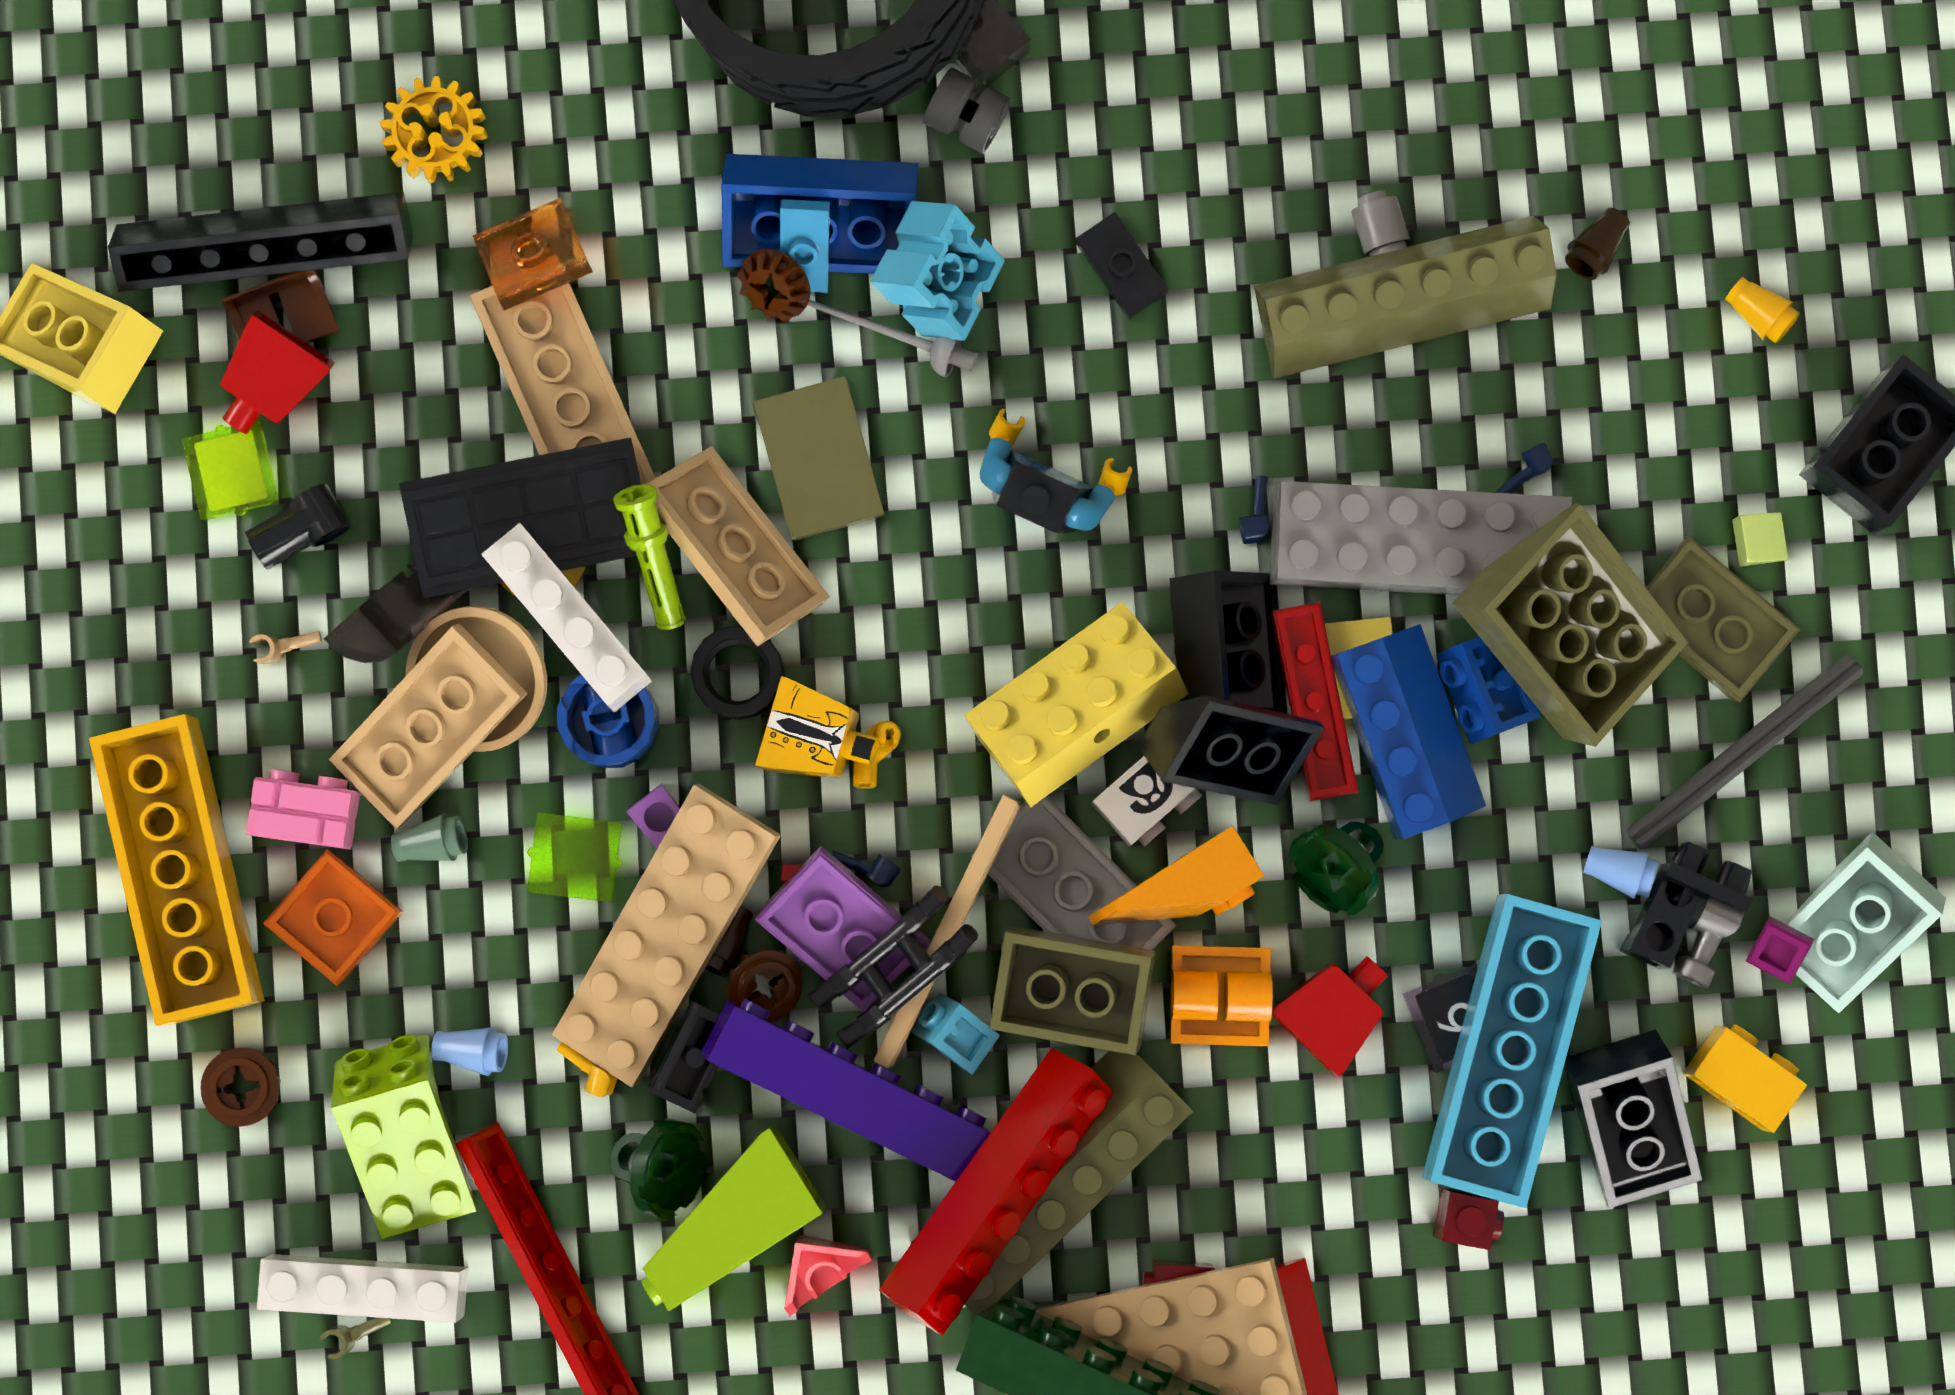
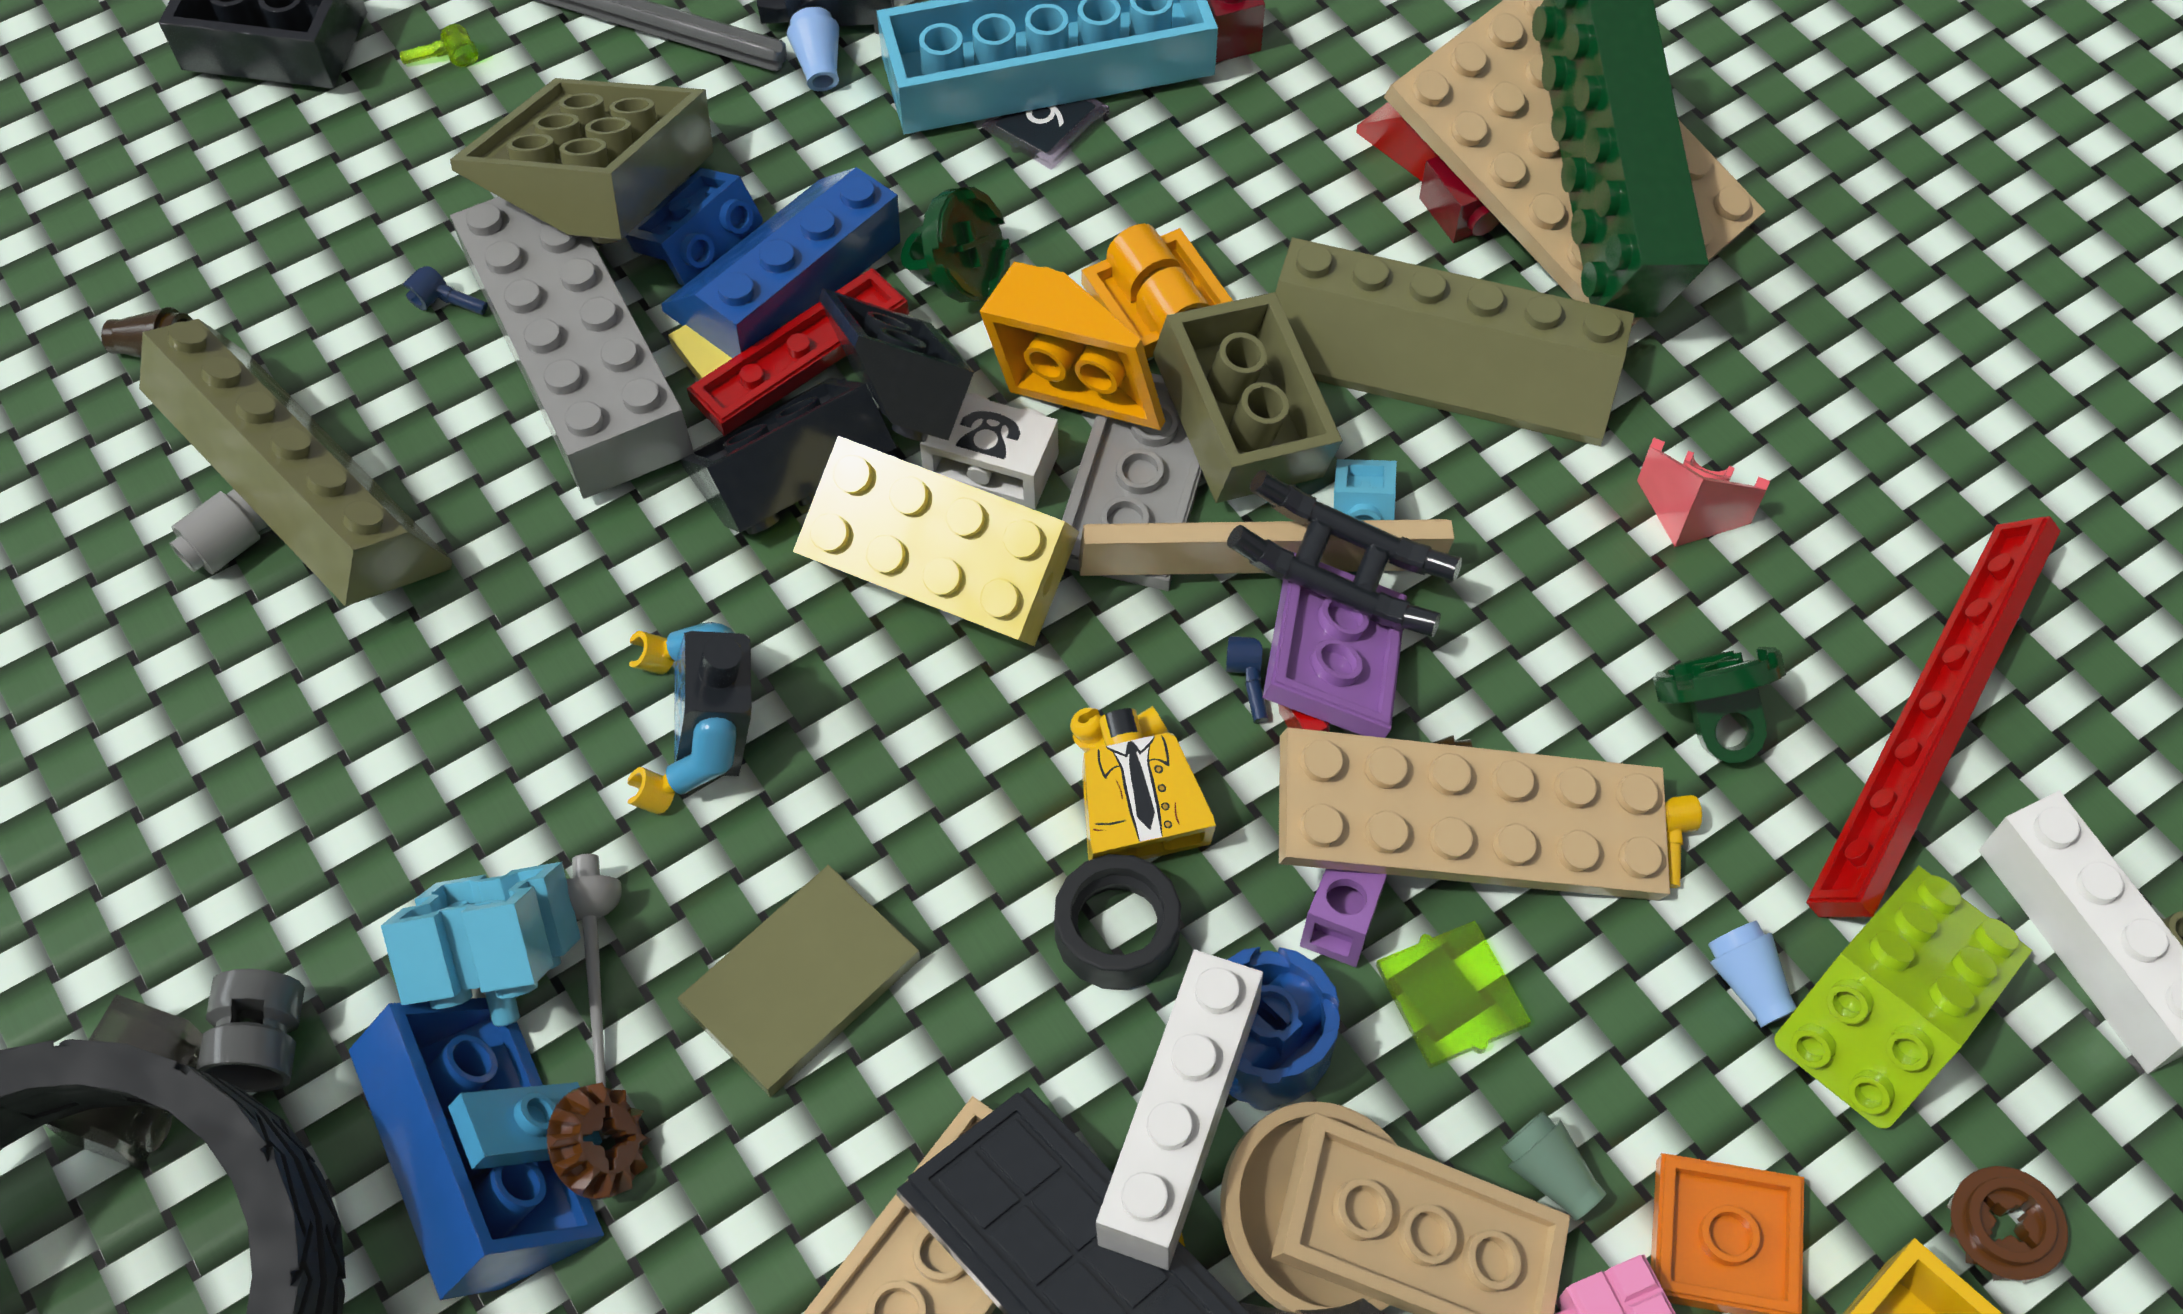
camera: 115 degrees left, 25 degrees down
lime pin [613,484,687,630] -> none
lime slope [641,1124,827,1311] -> none
tan plate [646,446,830,647] -> none
black brick [647,1000,720,1113] -> none
dark purple brick [700,998,991,1182] -> none
reddish brown gear [725,947,803,1023] -> none
red brick [879,1048,1114,1336] -> none
black plate [1075,212,1169,320] -> none
dark blue hand [1239,475,1269,544] -> none
red torso [1272,956,1388,1077] -> none
olive tile [1645,536,1801,704] -> none
yellow cone [1725,277,1800,344] -> none
yellowish green slope [1732,512,1789,567] -> none
none -> clear neon green hand [400,24,479,67]

